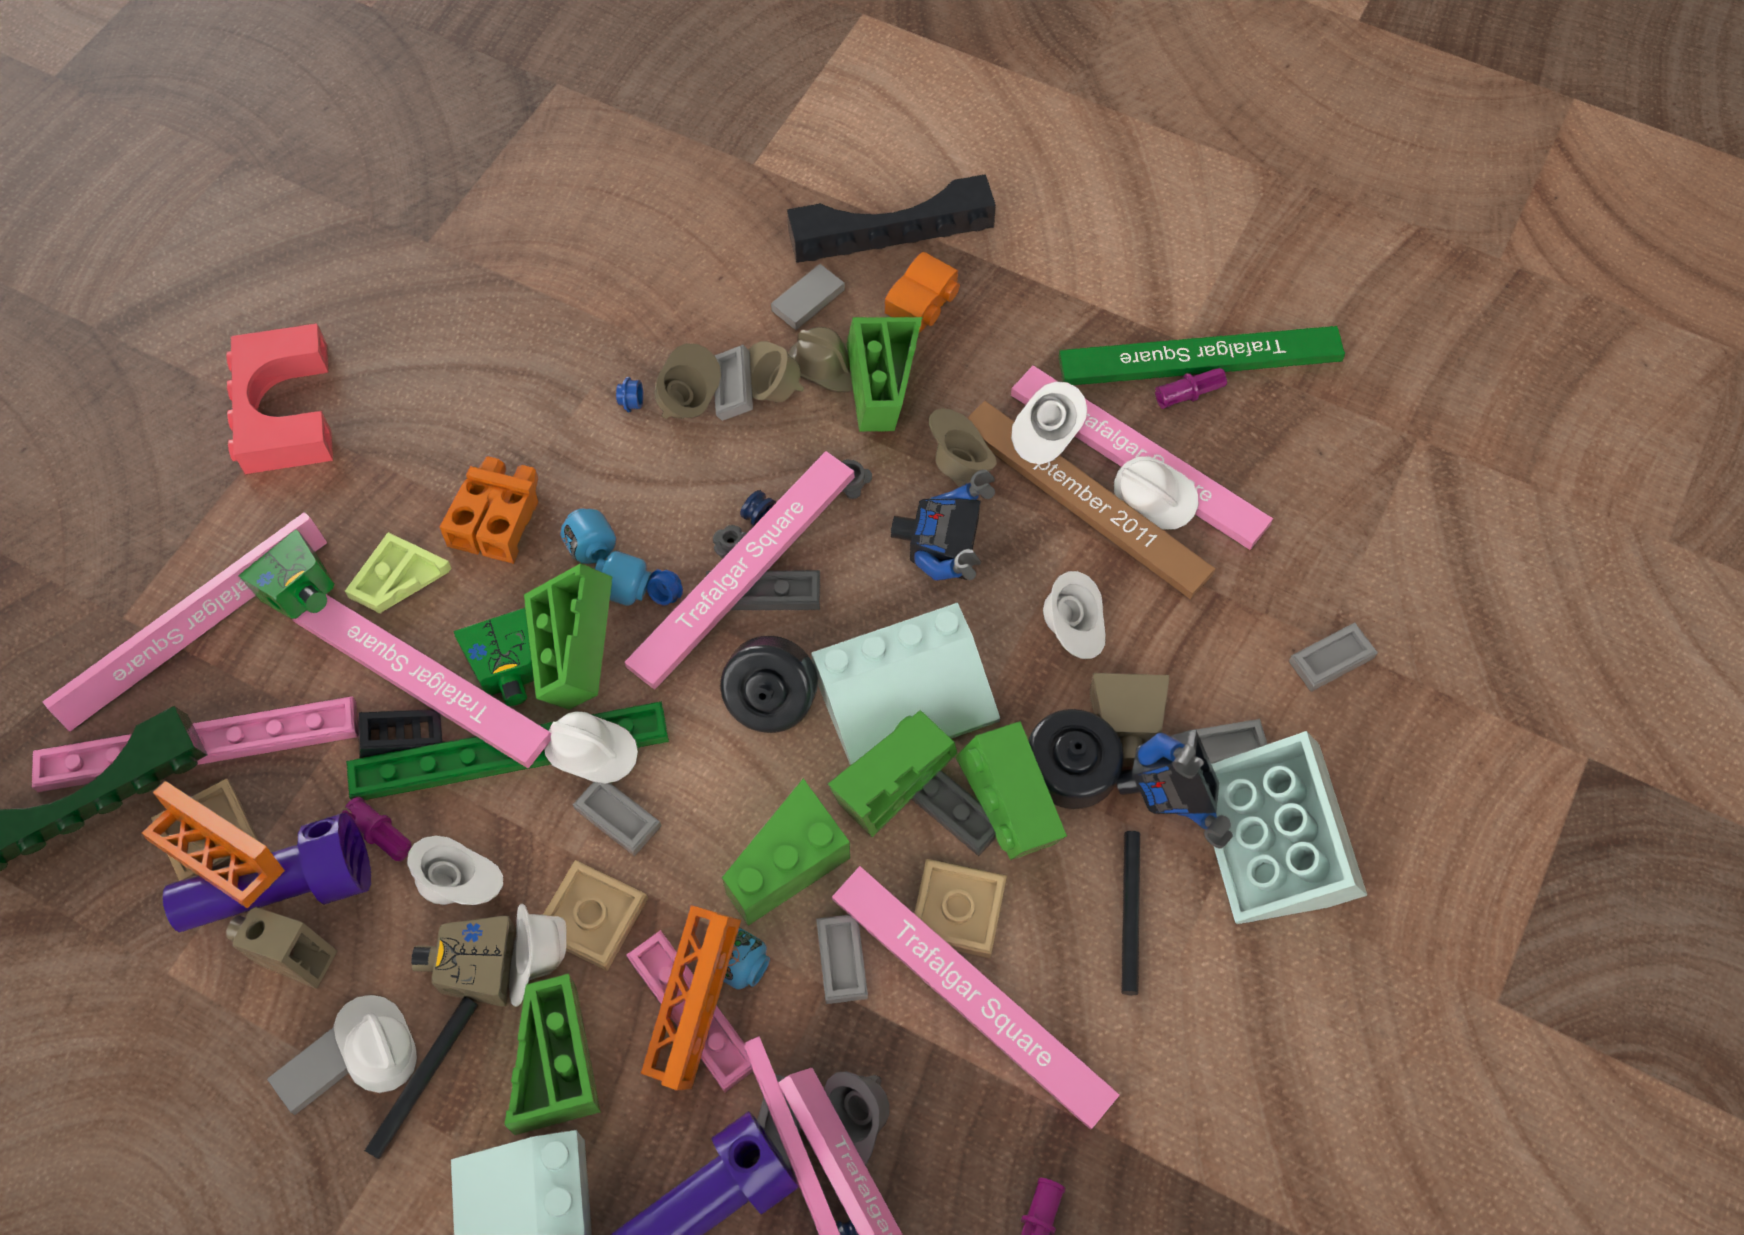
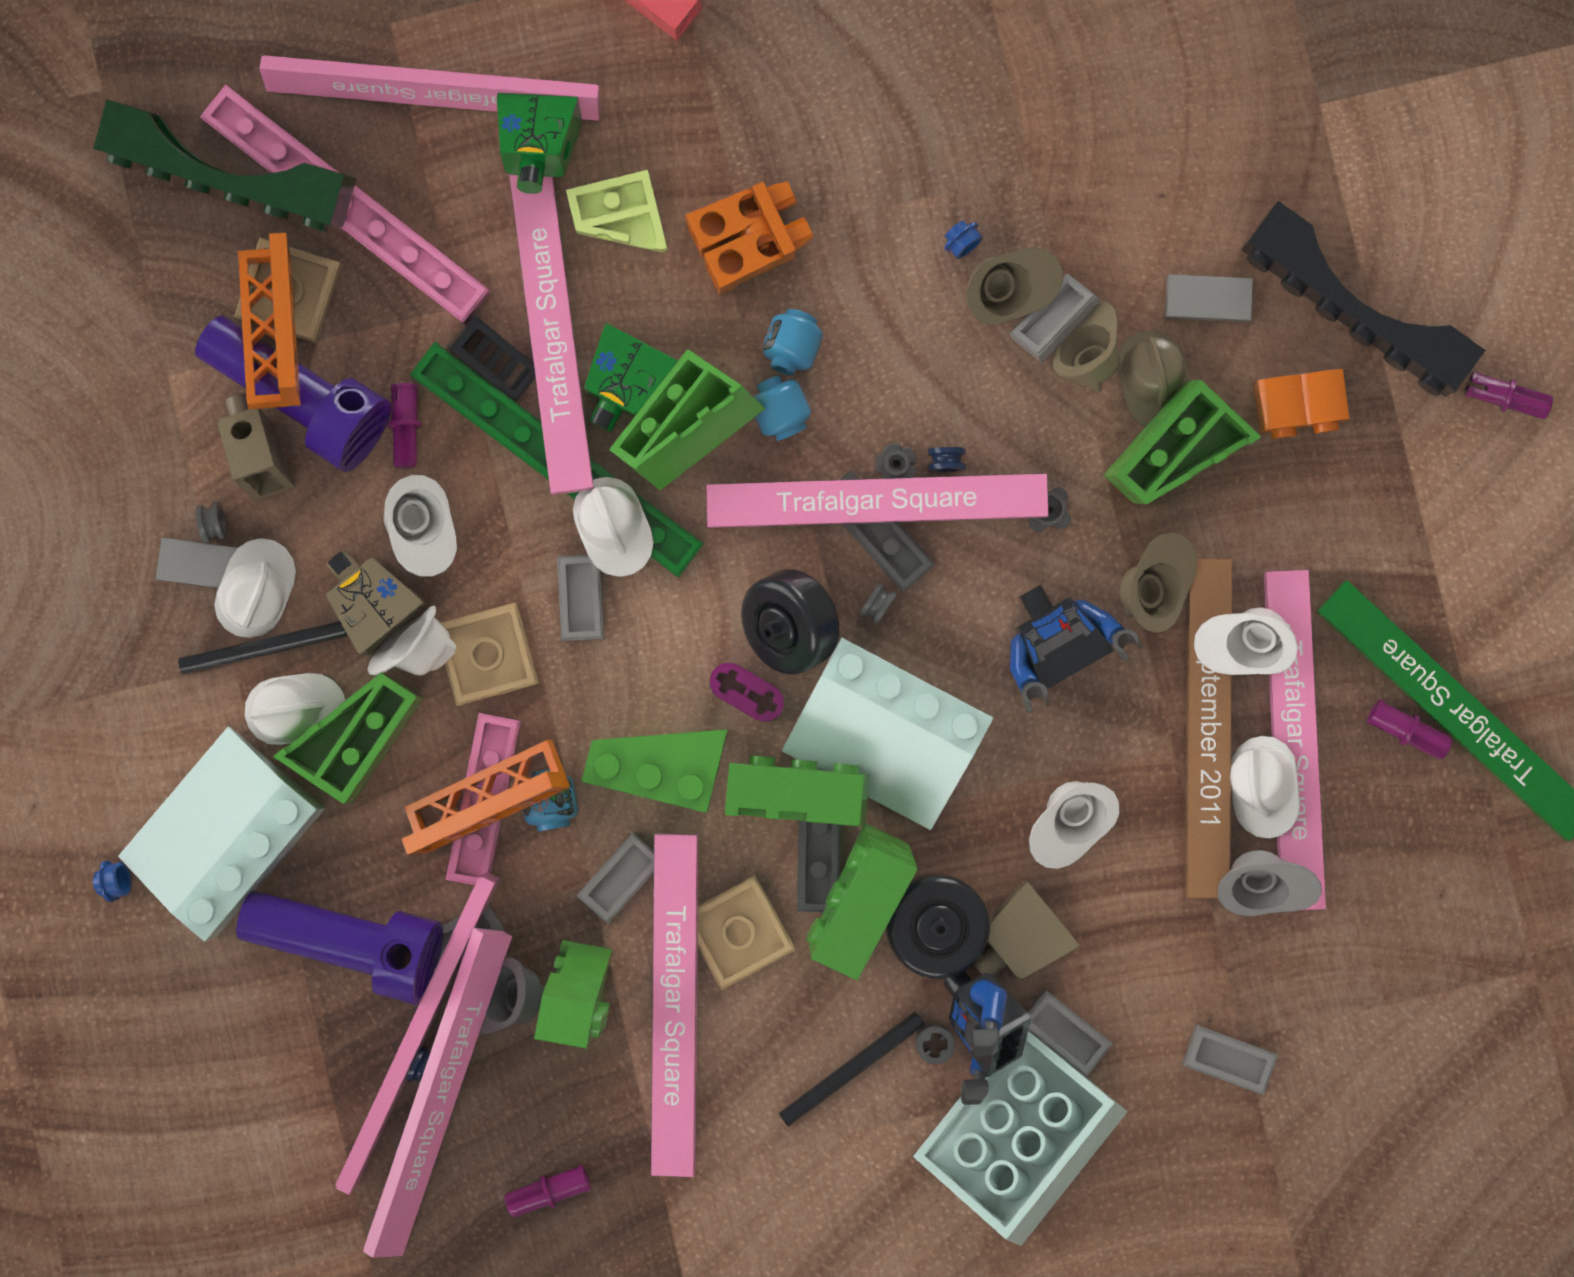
camera: 50 degrees right, 25 degrees up
blue plate [647,569,683,605] -> none
none -> dark grey bush [196,502,228,543]
none -> white piece [245,673,345,745]
none -> bright green wedge [534,940,612,1049]
none -> magenta beam [710,663,784,722]
none -> dark grey bush [859,582,897,625]
none -> dark grey bush [915,1024,955,1065]
none -> light grey piece [1217,850,1322,916]
none -> magenta axle [1464,370,1553,419]

